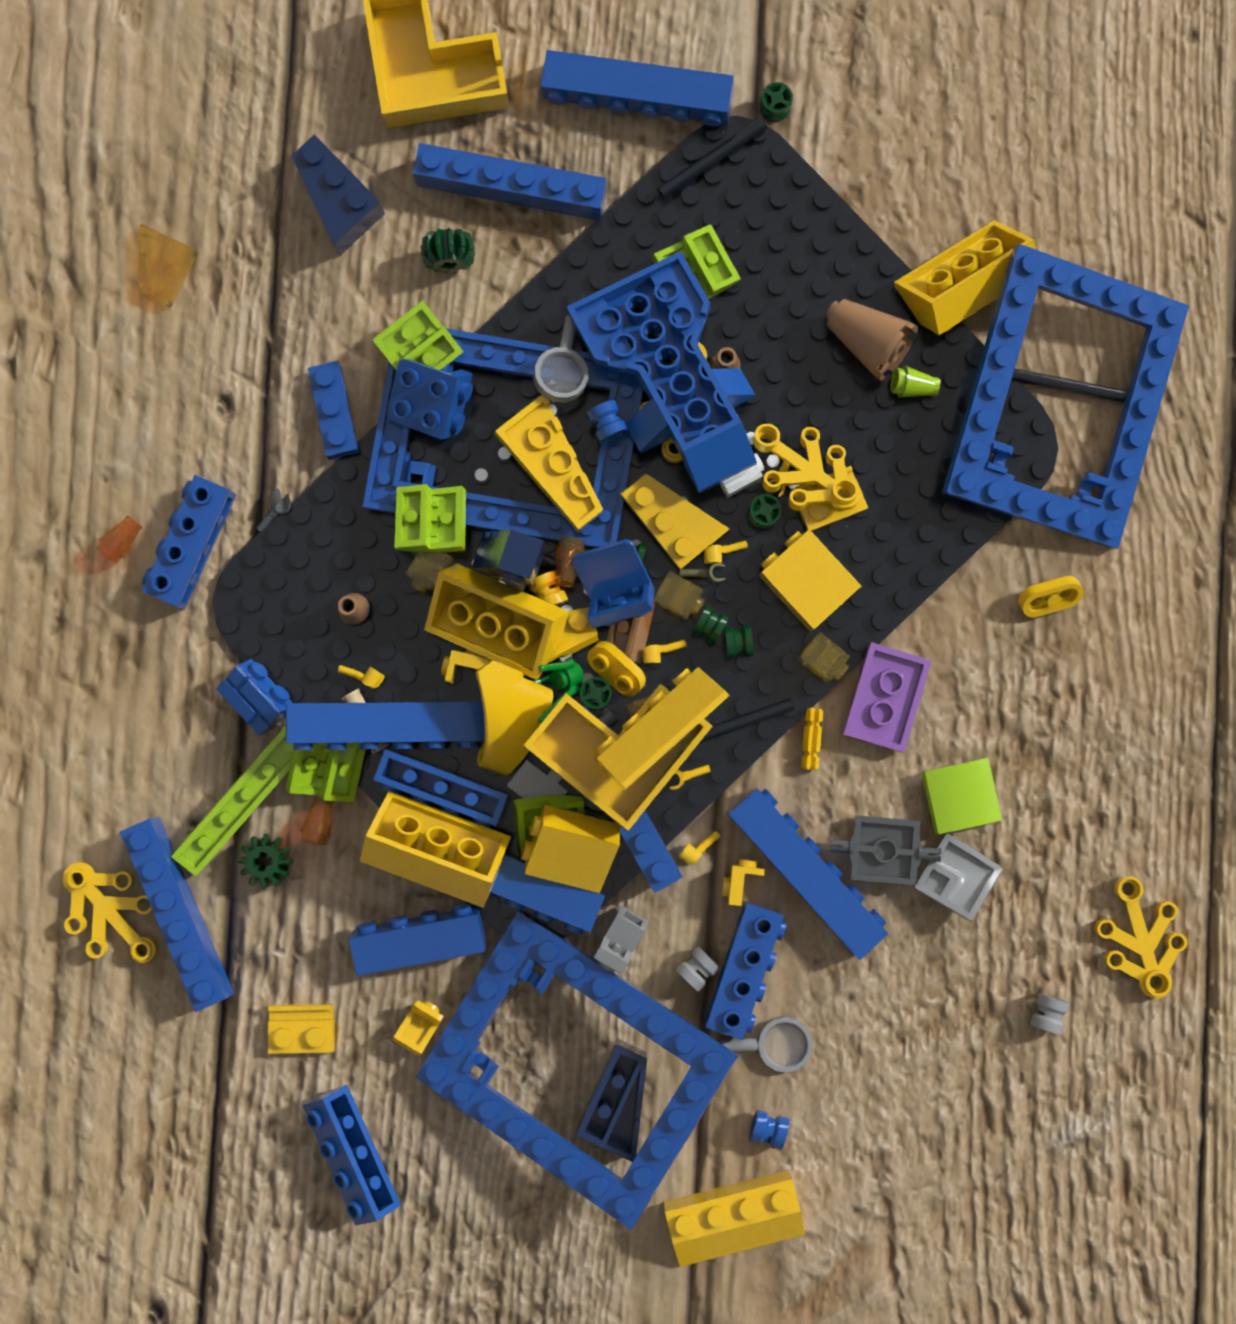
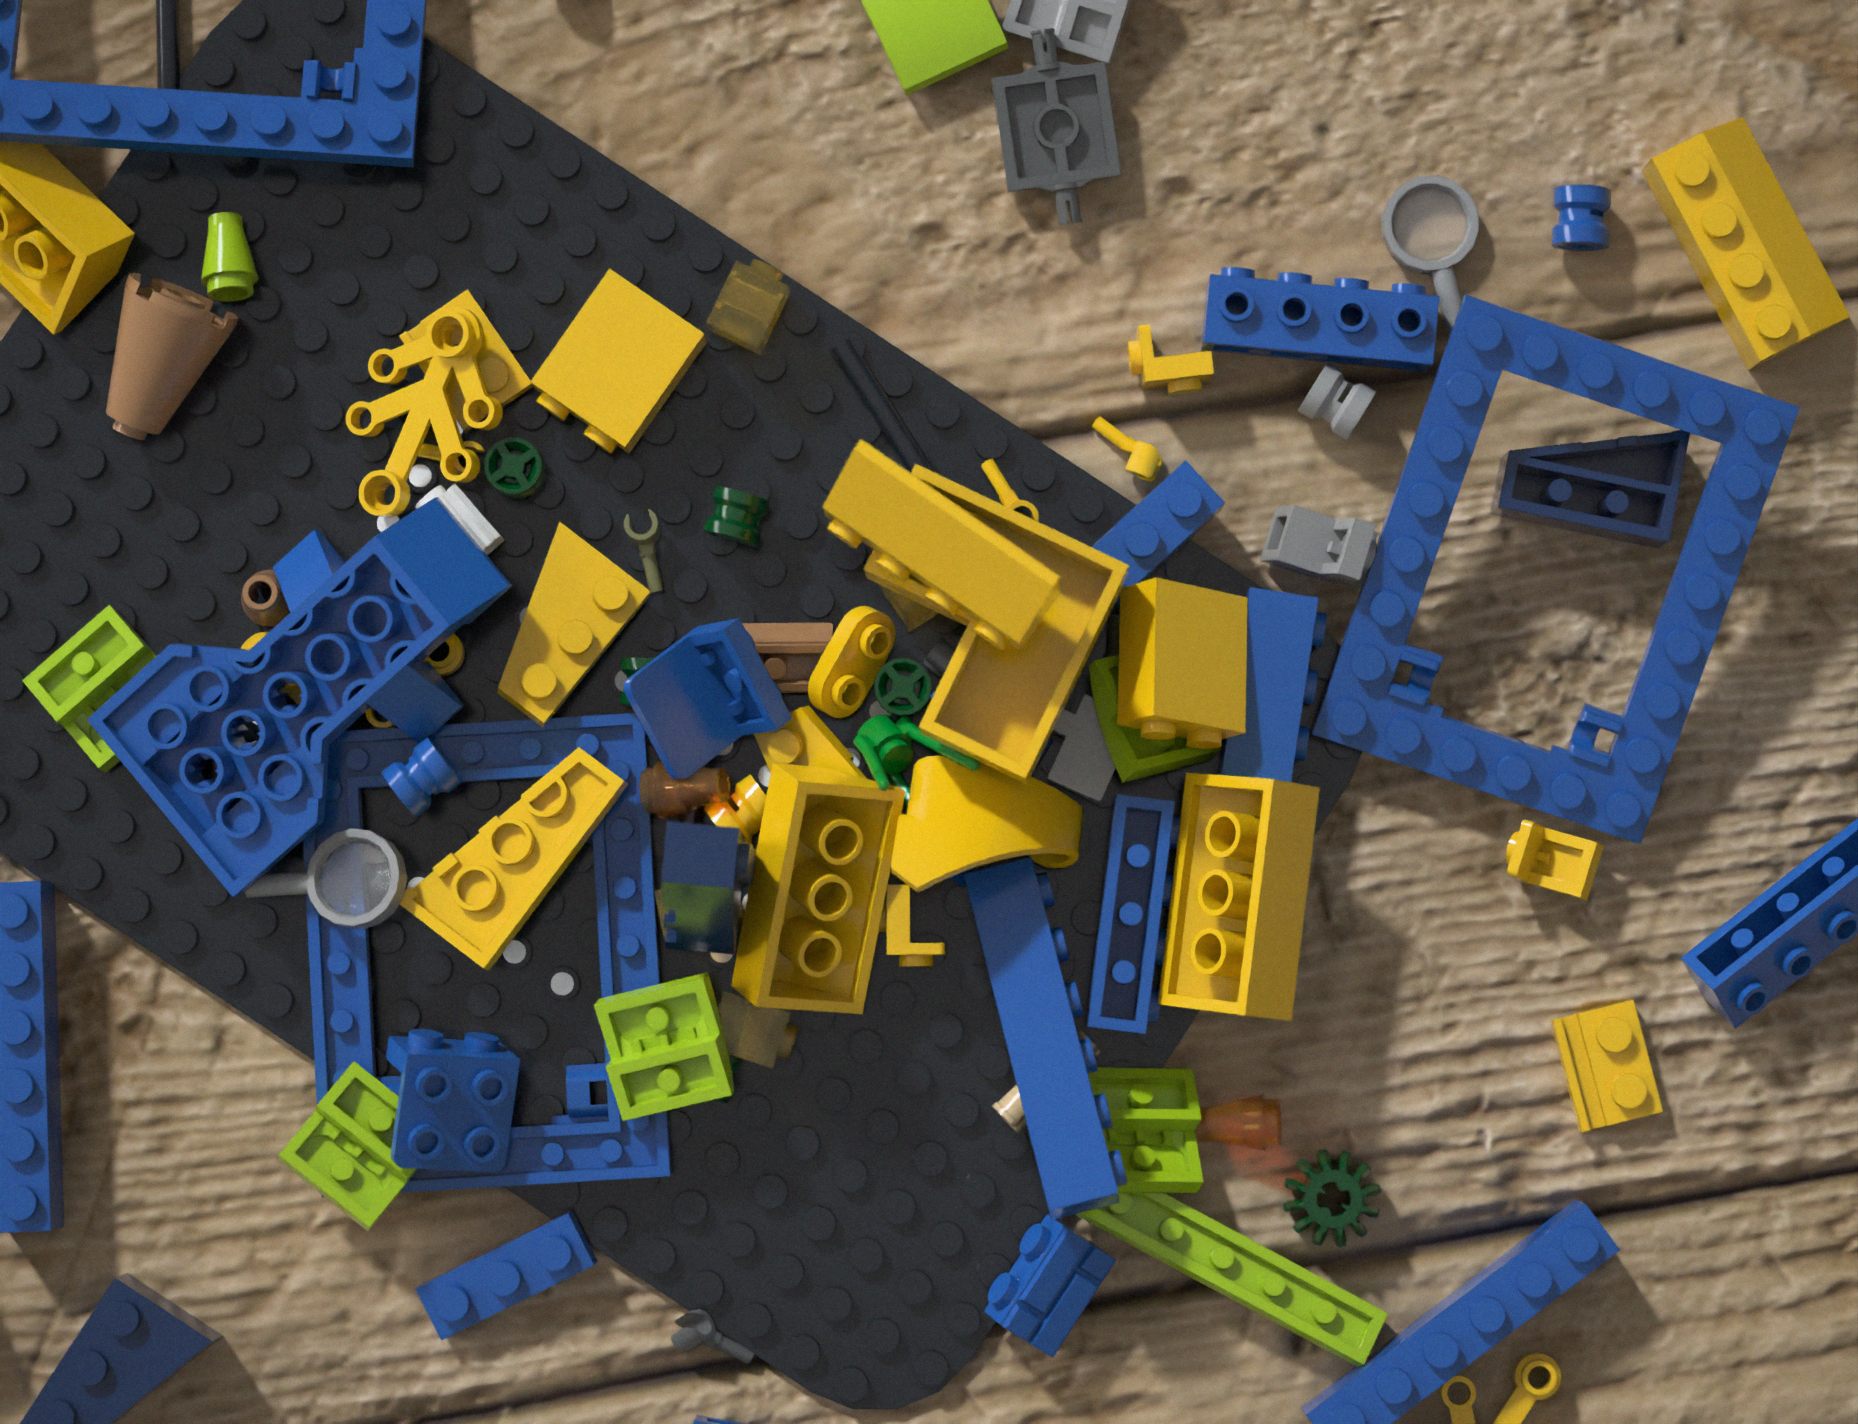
camera: 100 degrees left, 0 degrees up
medium nougat cone [338,593,370,625] -> none
yellow hand [338,665,385,689] -> none
blue brick [349,904,487,976] -> none
dark green gear [421,228,475,273] -> none
yellow hand [643,640,687,664] -> none
clear yellow brick [654,571,705,620] -> none
yellow hand [704,540,748,565] -> none
dark green wheel [724,625,753,659] -> none
blue brick [727,788,888,960] -> none
yellow axle [801,708,823,770] -> none
medium lavender plate [841,642,932,752] -> none

